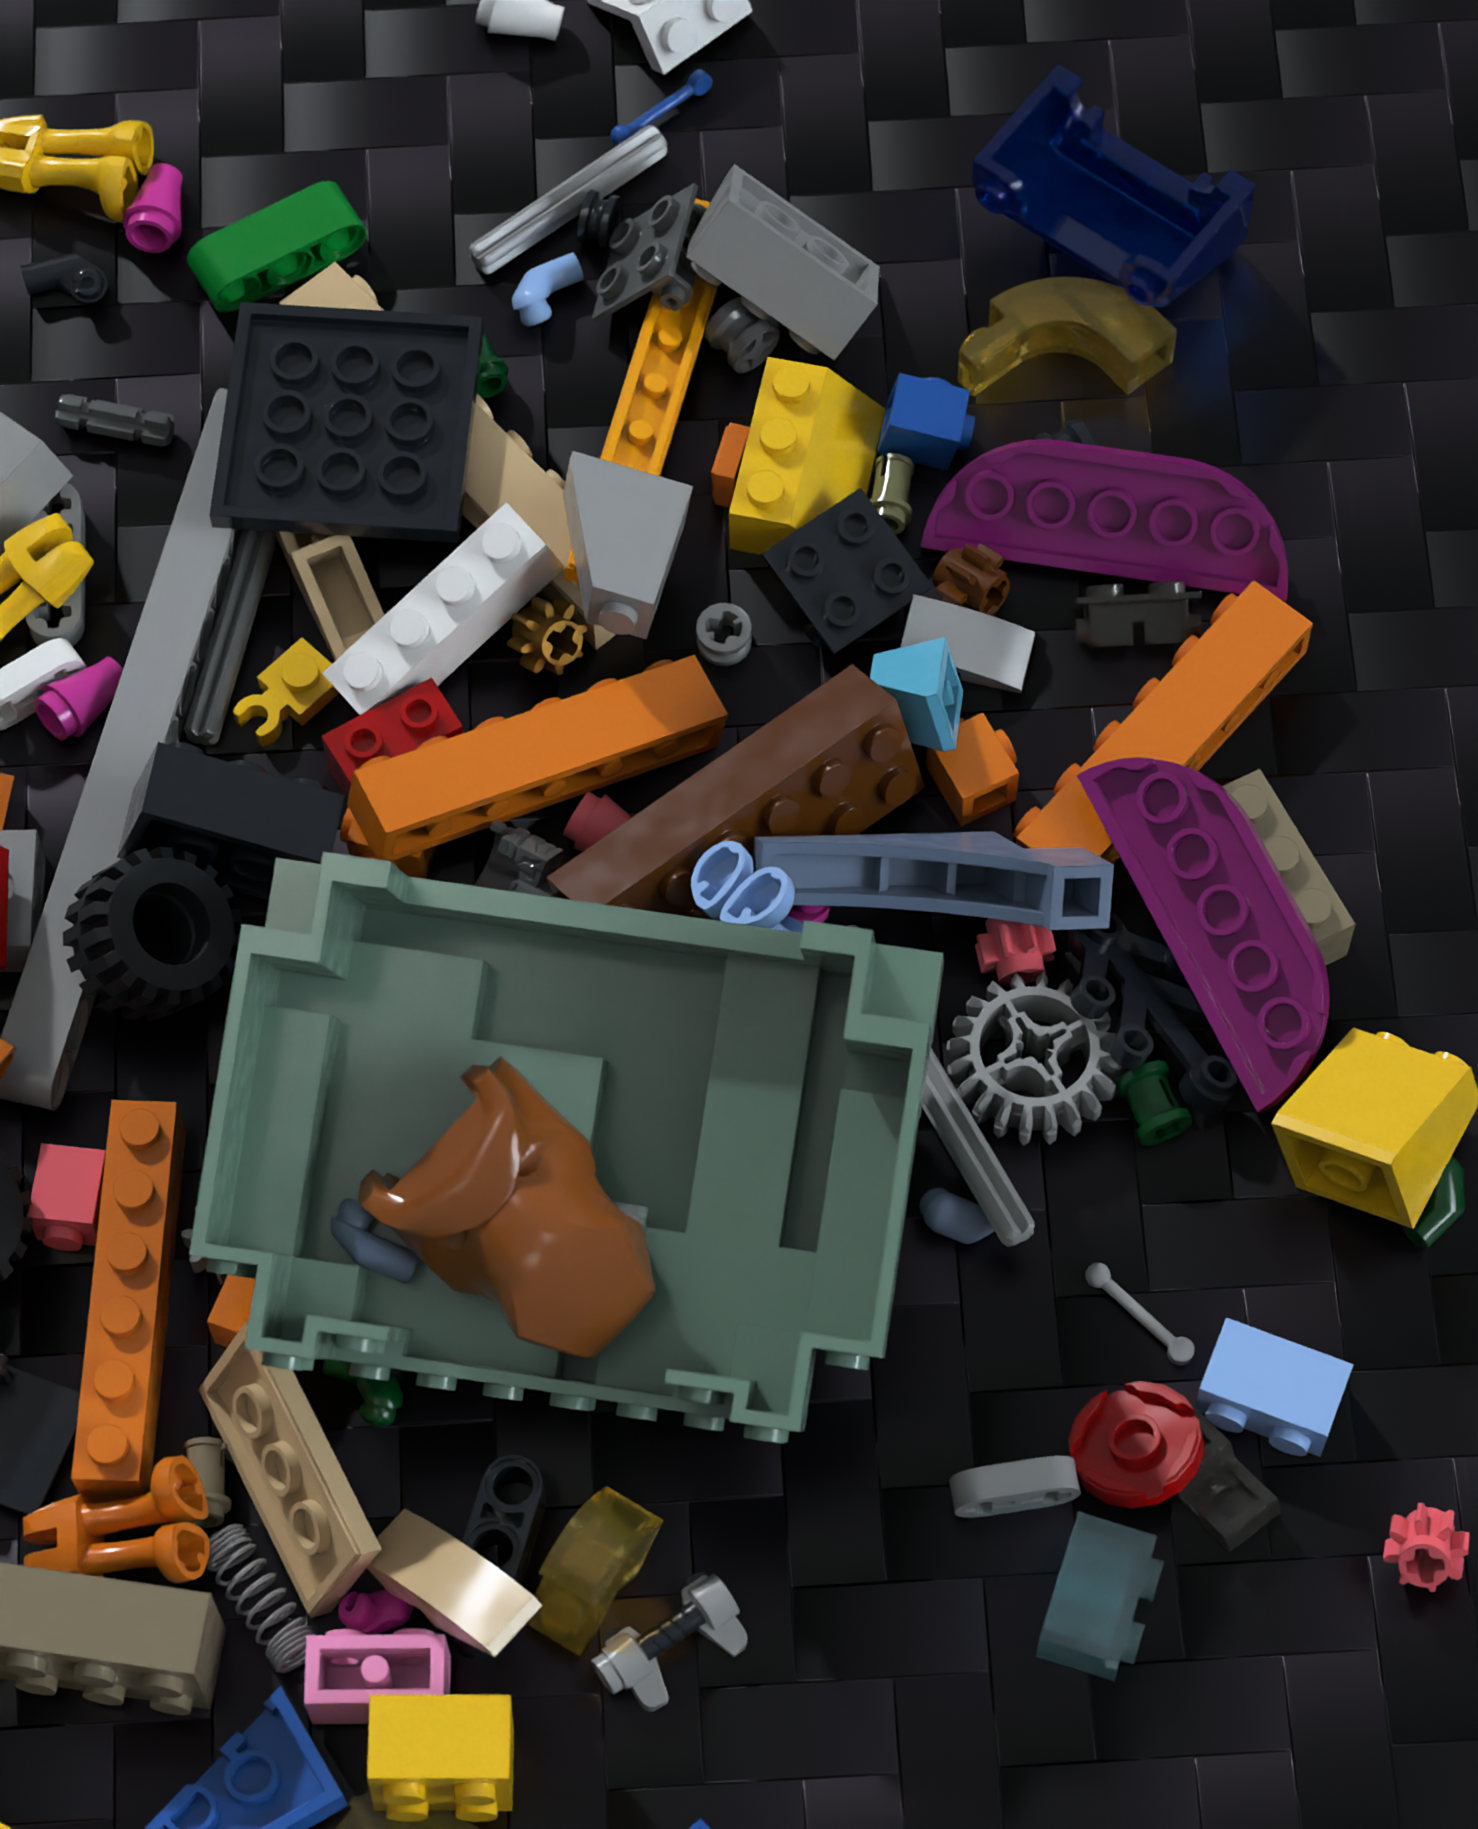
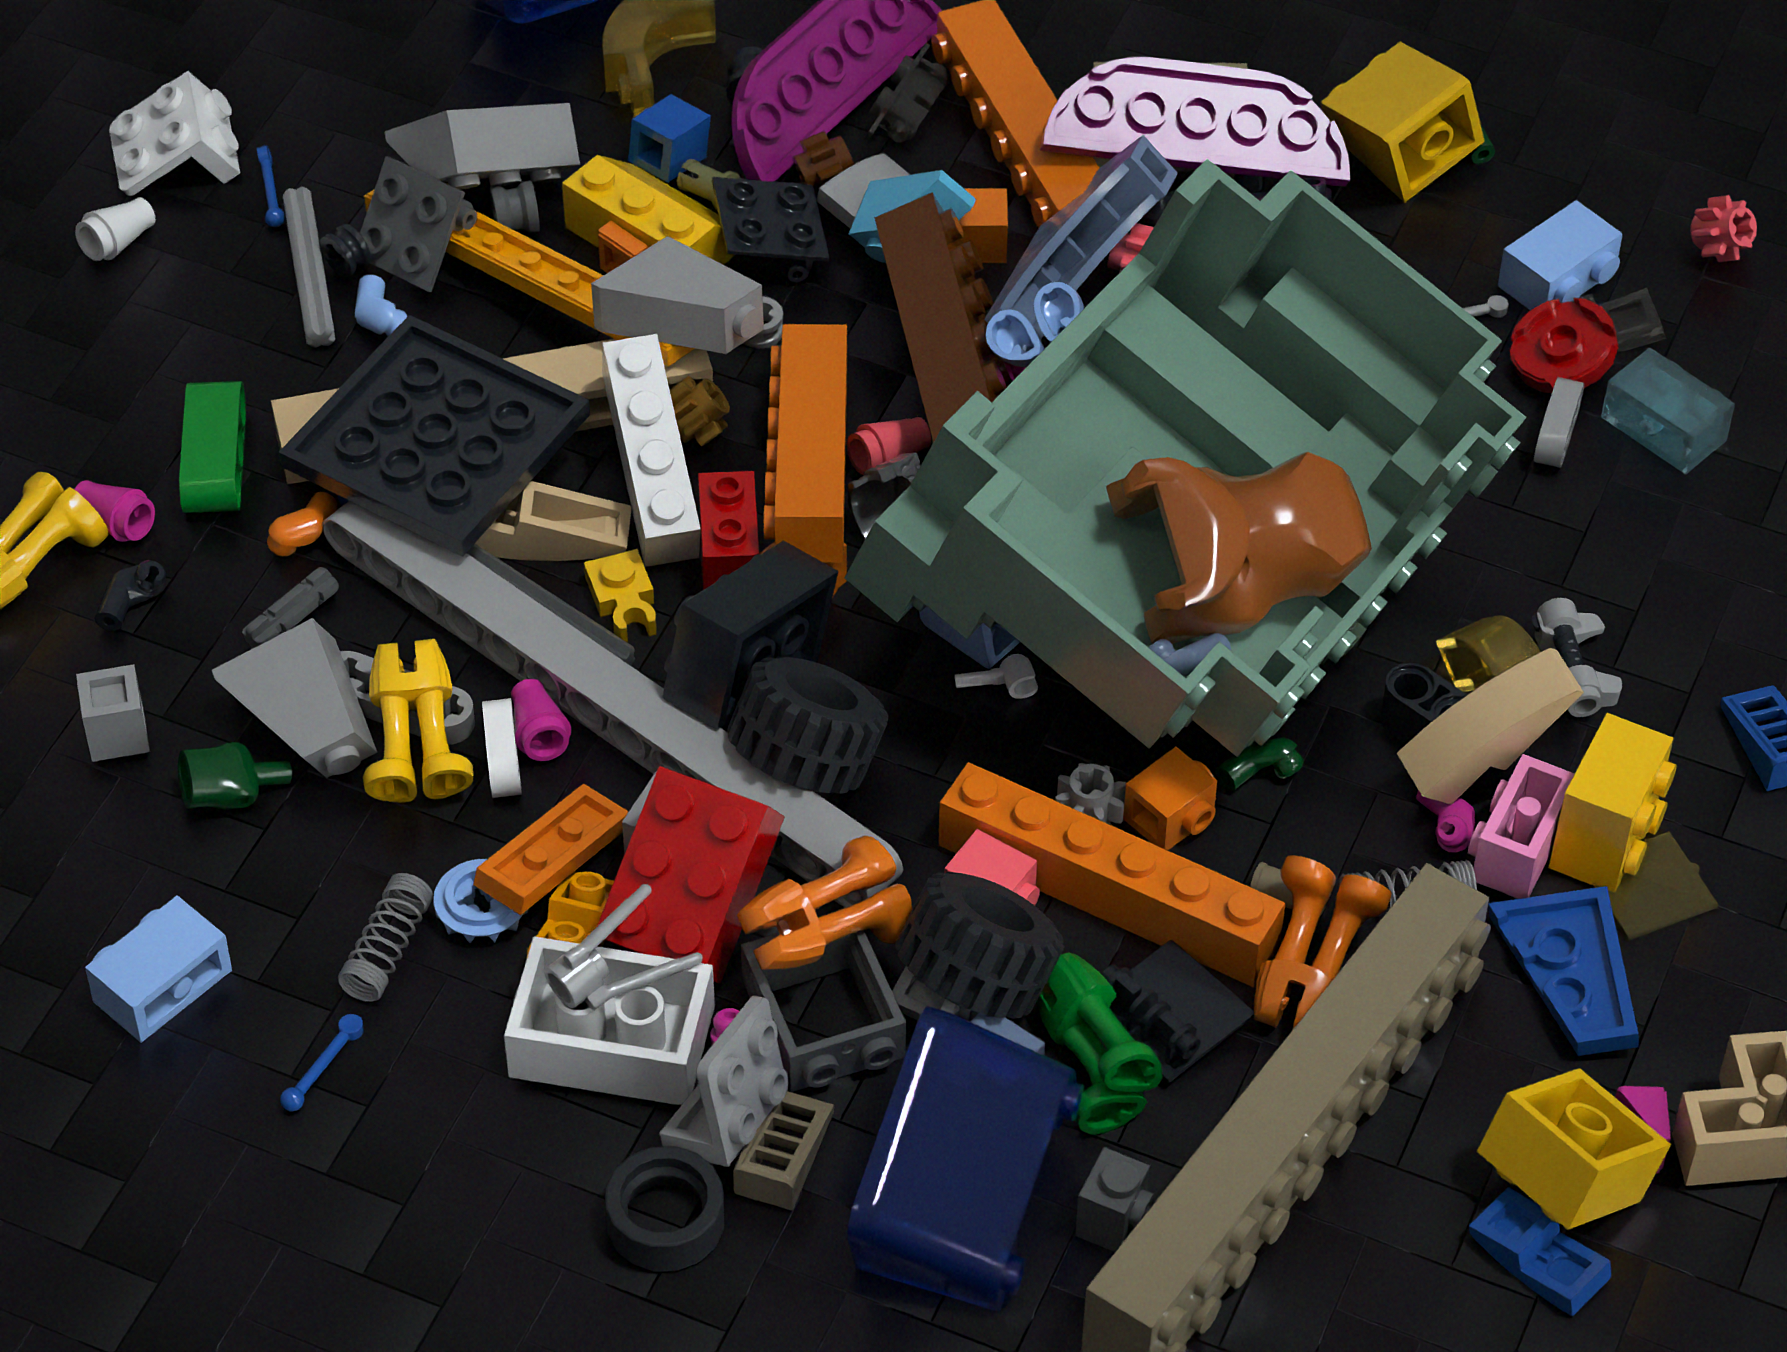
camera: 65 degrees left, 15 degrees down
tan tile [199,1321,382,1618] -> none
none -> orange arm [267,492,338,557]

